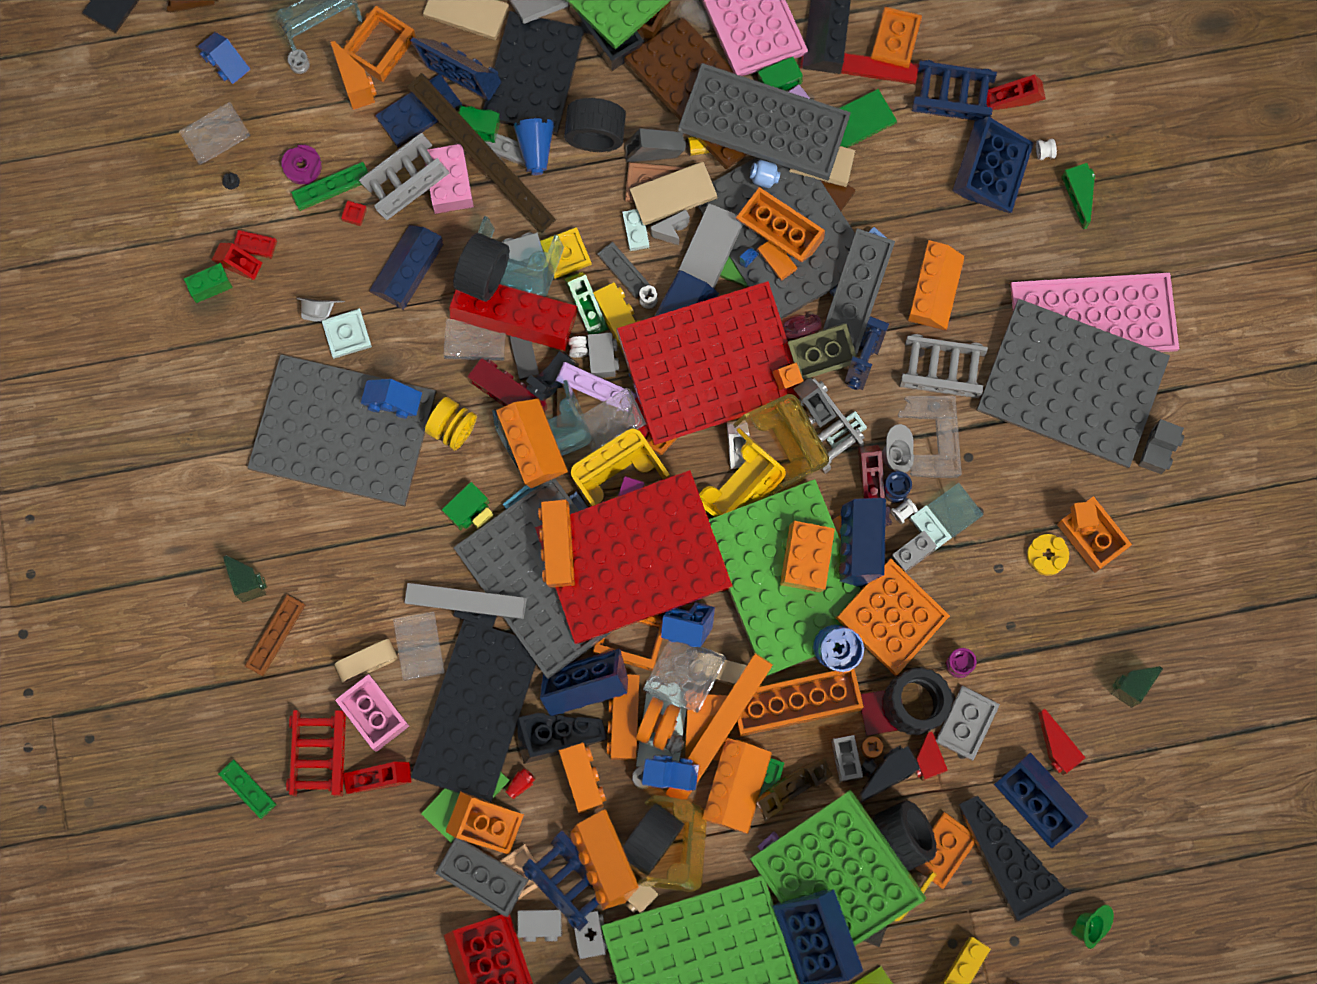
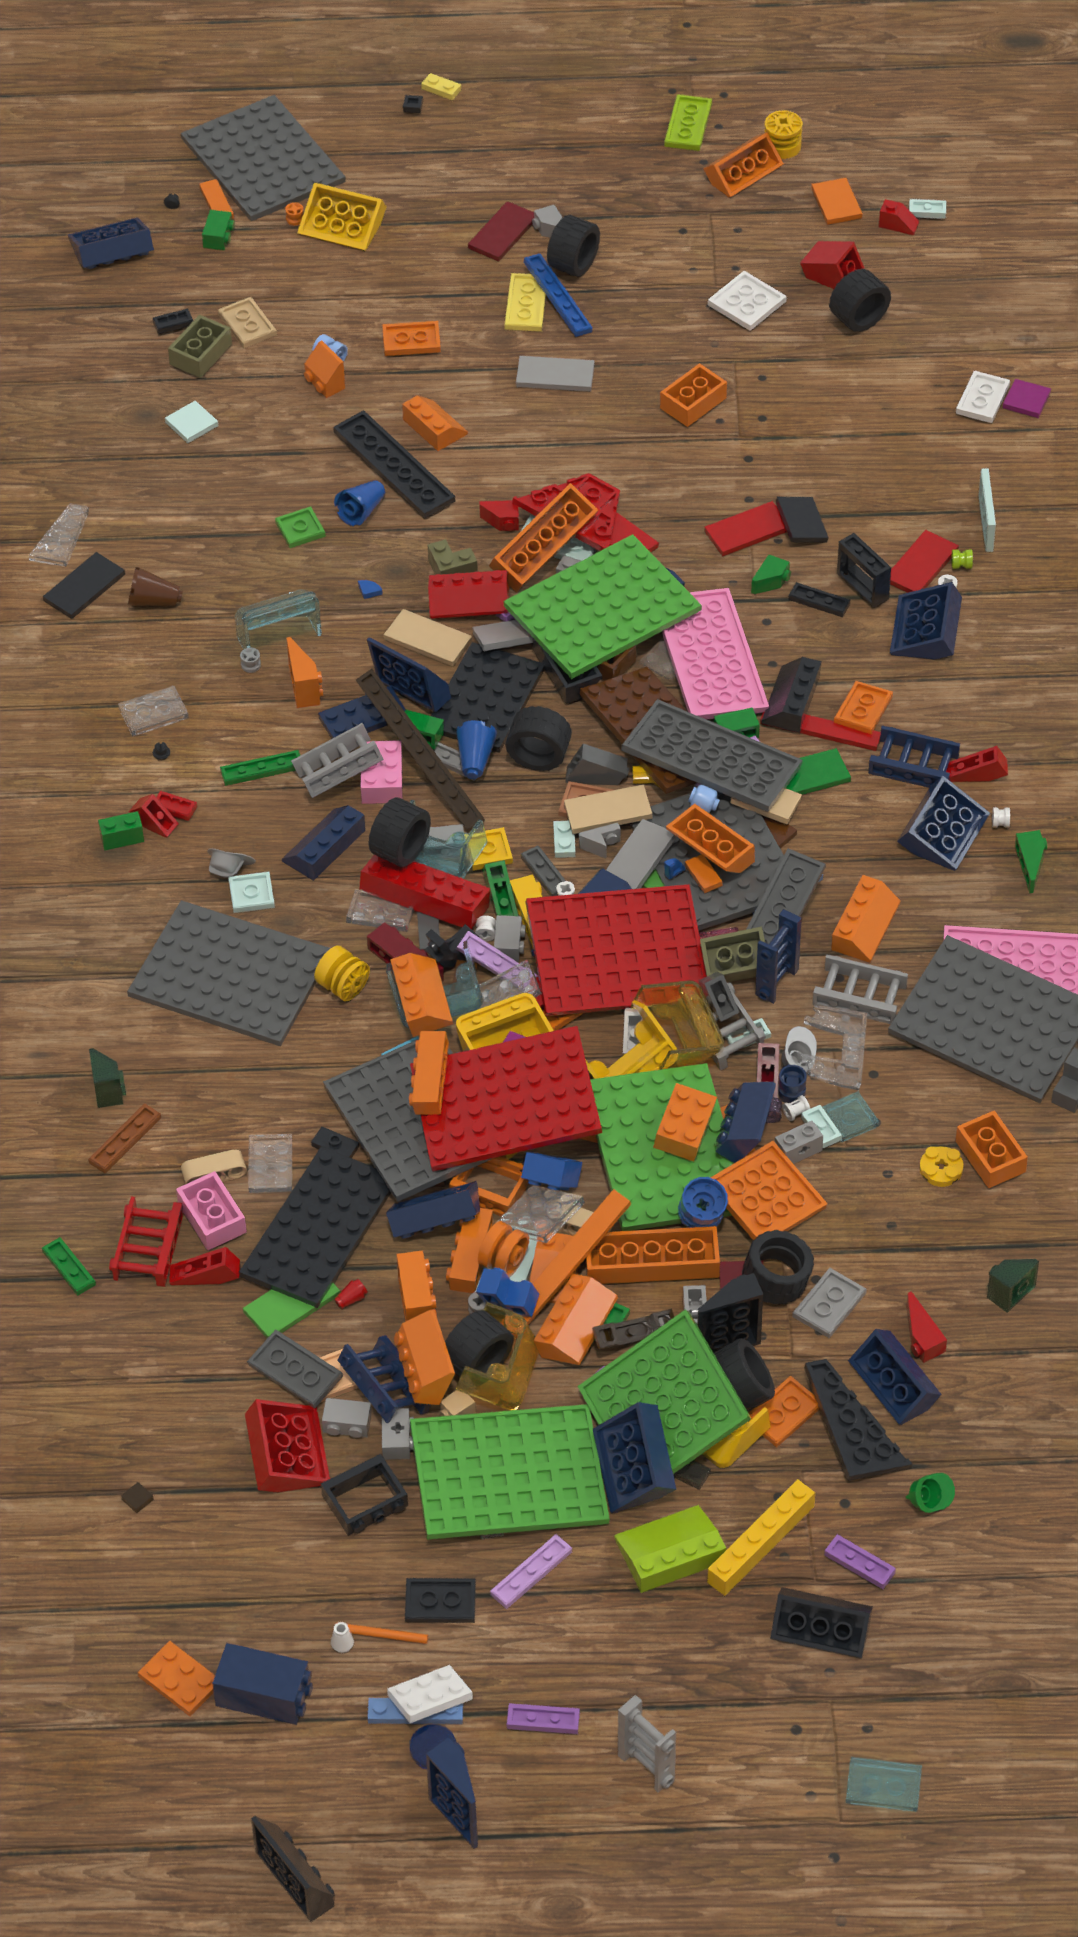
camera: 10 degrees right, 25 degrees down
blue brick [197,32,250,84] -> none
magenta plate [281,145,322,185] -> none
red plate [341,201,367,226] -> none
orange window [343,6,416,82] -> none
blue brick [361,379,422,419] -> none
light grey tile [405,583,527,619] -> none
green brick [442,482,490,531] -> none
orange slope [445,792,524,854] -> none
light yellow tile [472,508,494,530] -> none
black wedge [517,713,607,764] -> none
dark grey plate [666,734,684,755] -> none
orange brick [772,362,804,390] -> none
red slope [915,731,948,781] -> none
magenta wheel [946,648,977,679] -> none
orange brick [1070,501,1099,534] -> none

